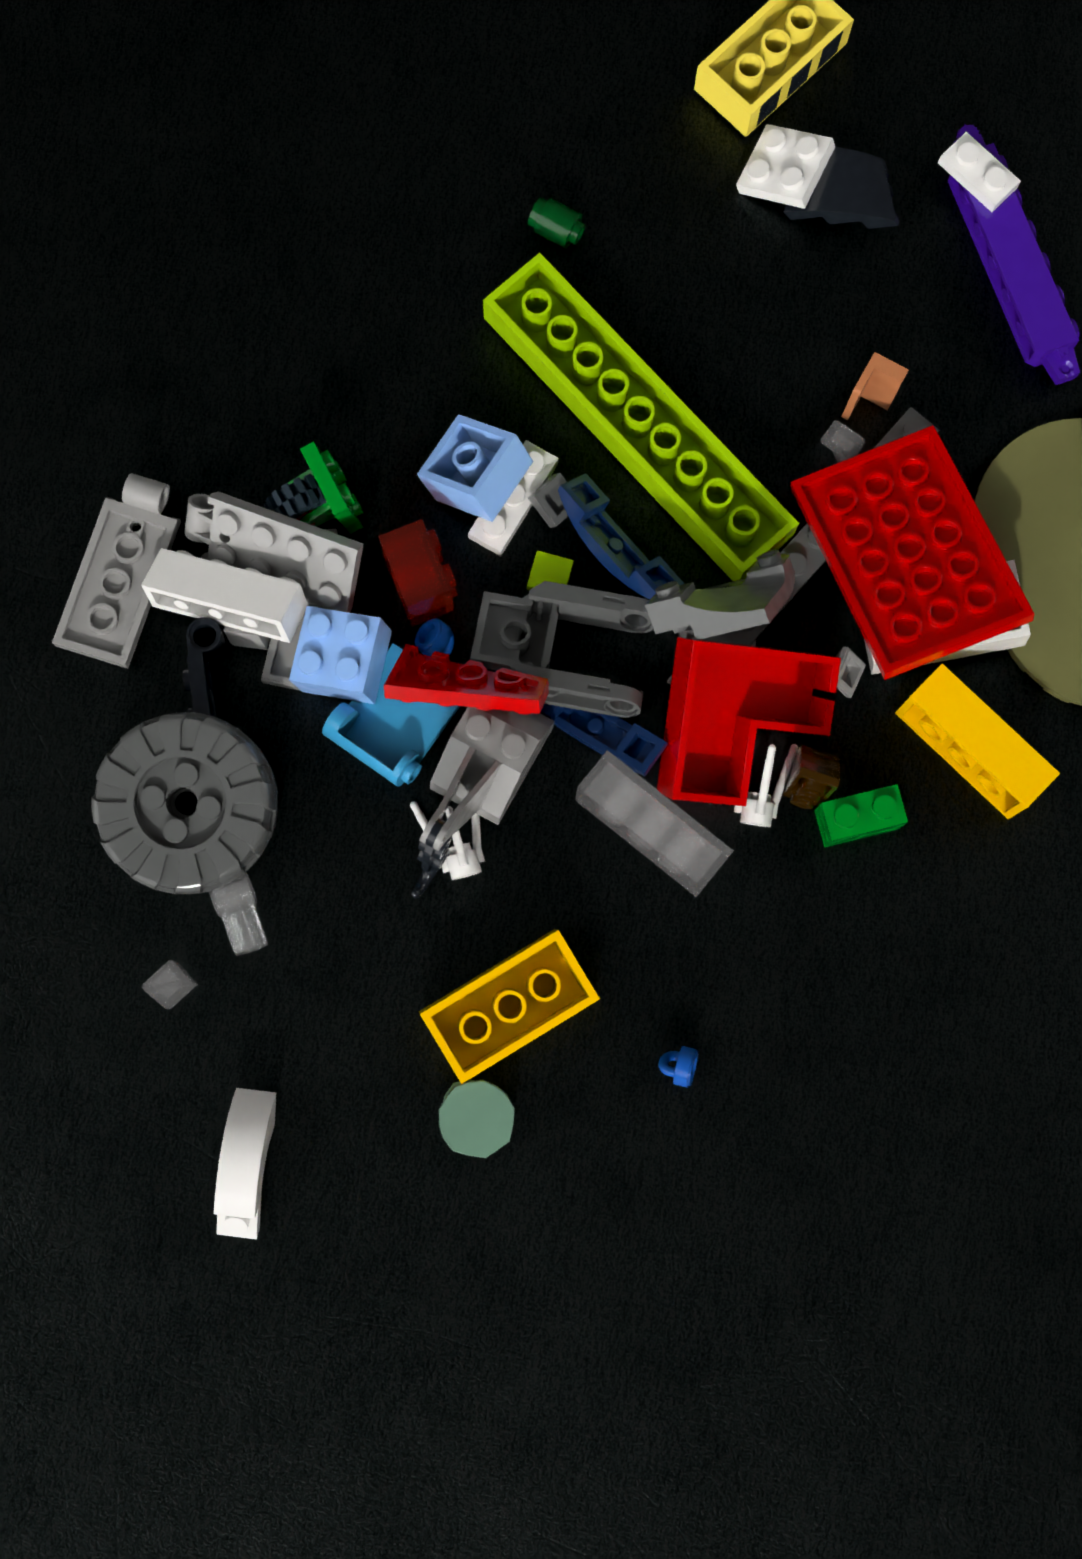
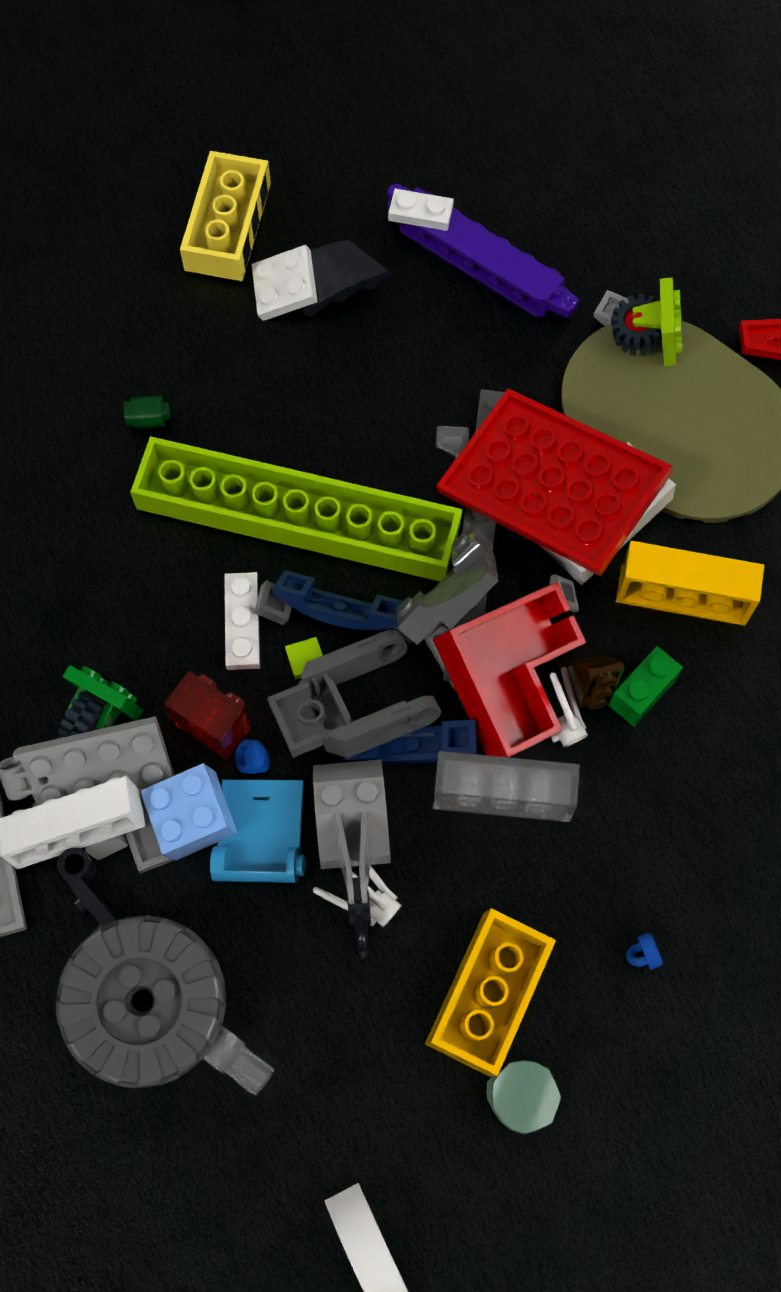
camera: 30 degrees left, 10 degrees down
clear slope [142,960,198,1010] -> none
red wing [384,644,549,715] -> none
light blue brick [417,414,533,522] -> none
nougat panel [841,352,909,420] -> none

